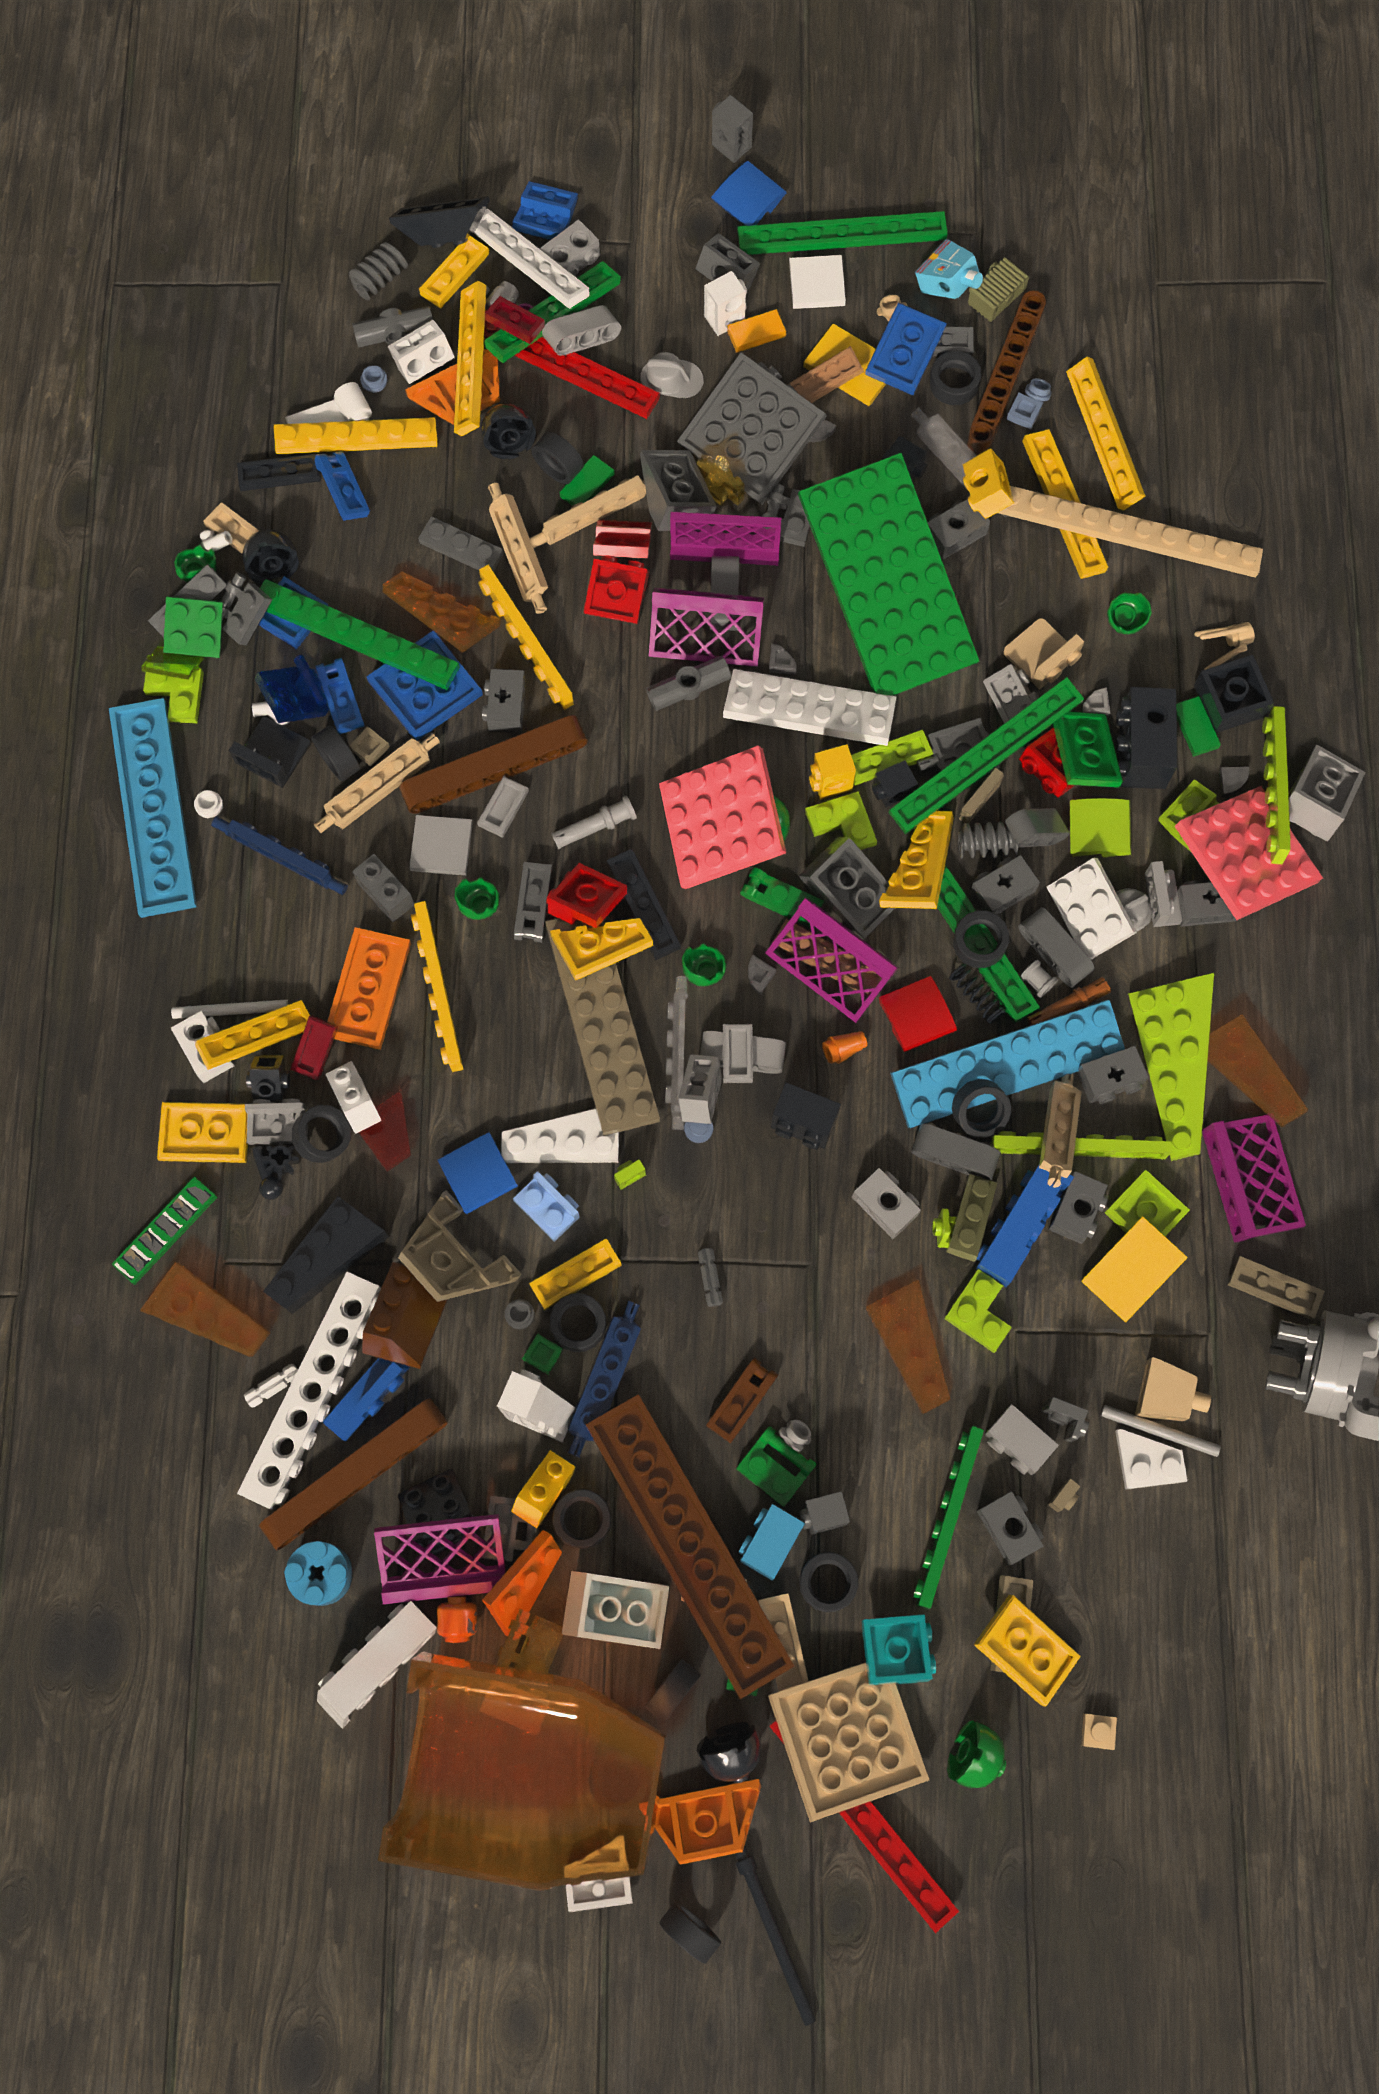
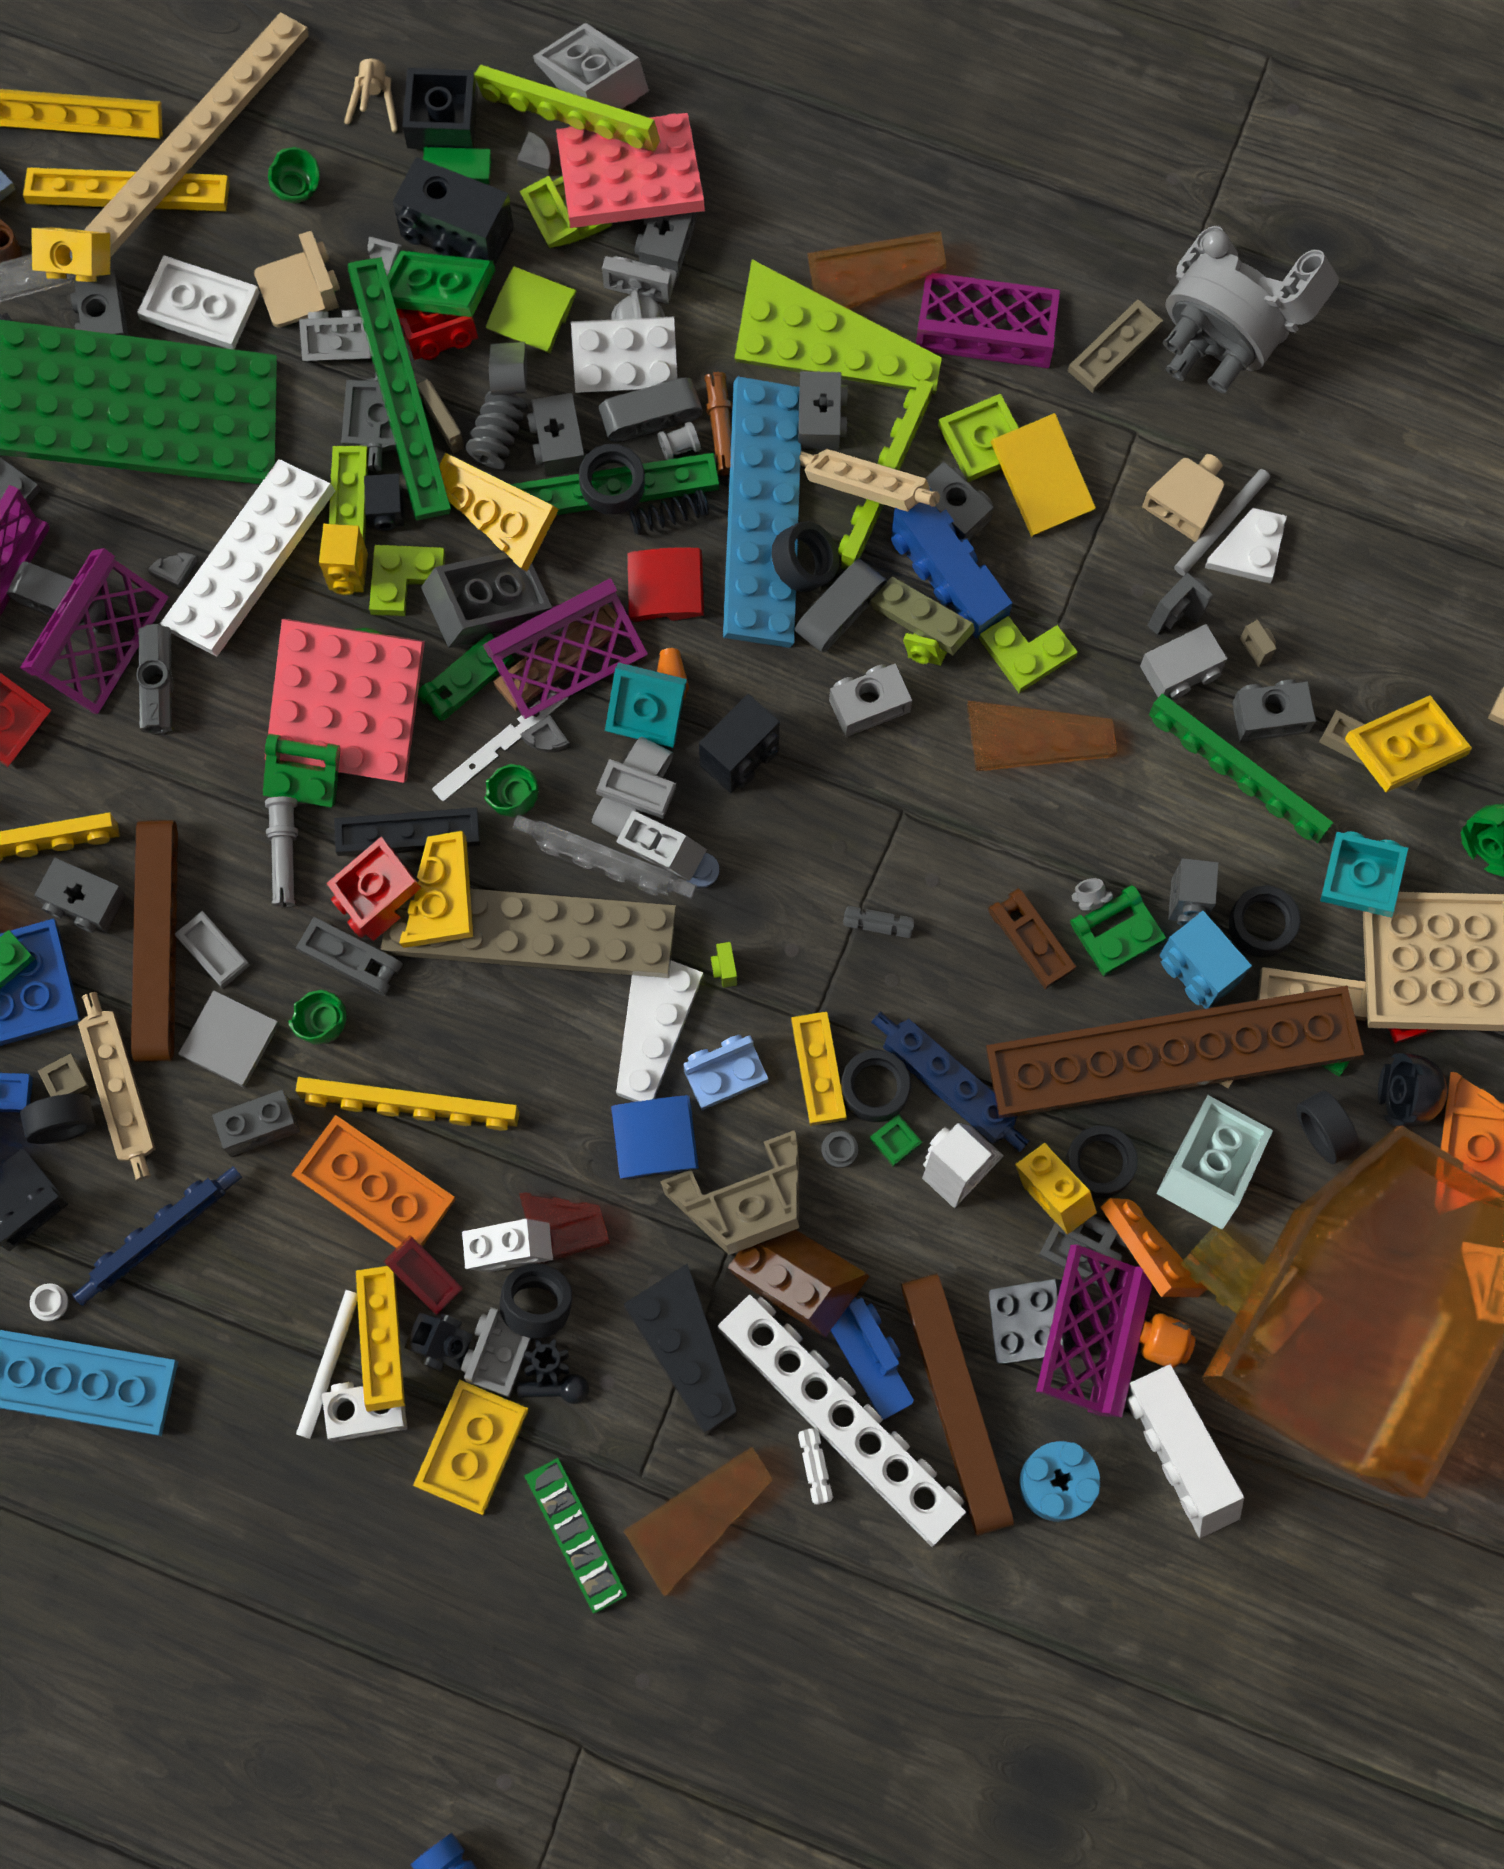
camera: 70 degrees left, 0 degrees up
none -> white plate [137,256,260,350]
none -> green plate [262,734,341,807]
none -> white piece [432,686,568,801]
none -> teal plate [605,662,687,748]

